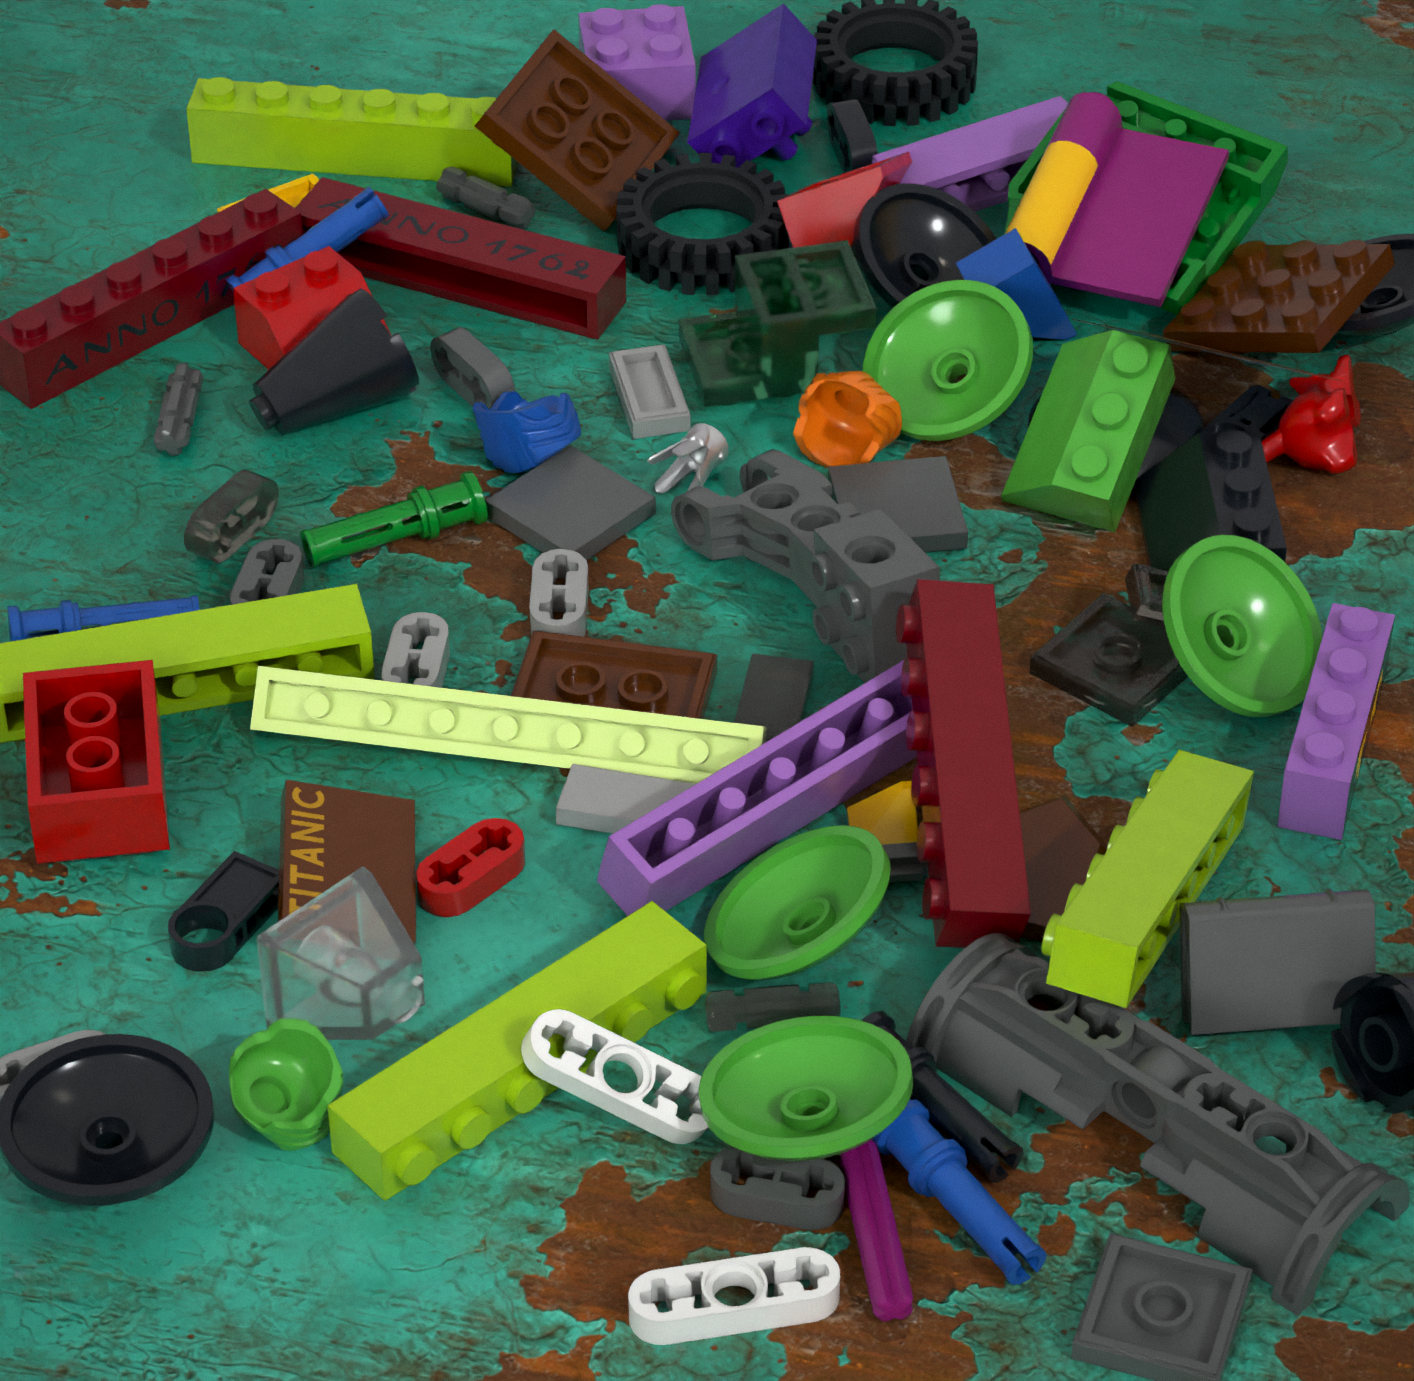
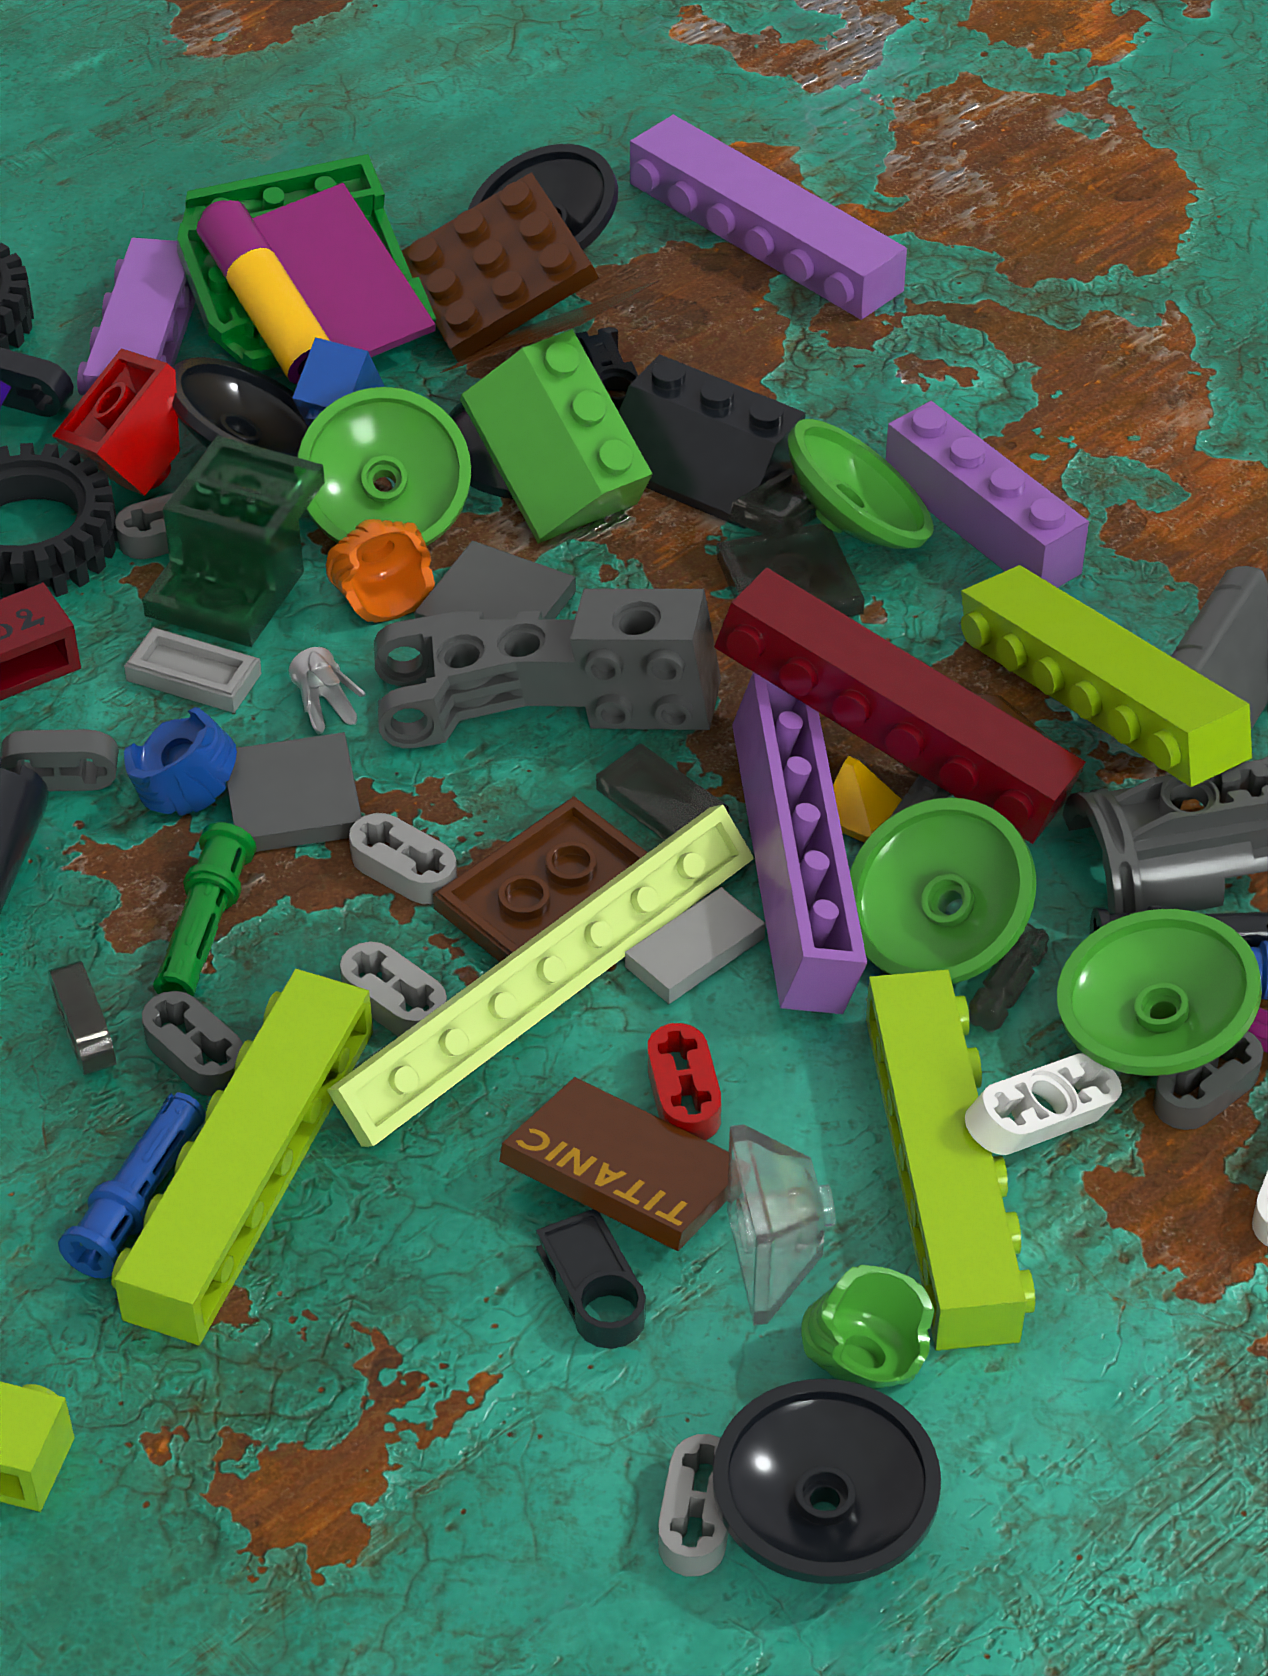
camera: 55 degrees left, 5 degrees up
red brick [23,660,170,864] -> none
red animal [1261,354,1361,474] -> none

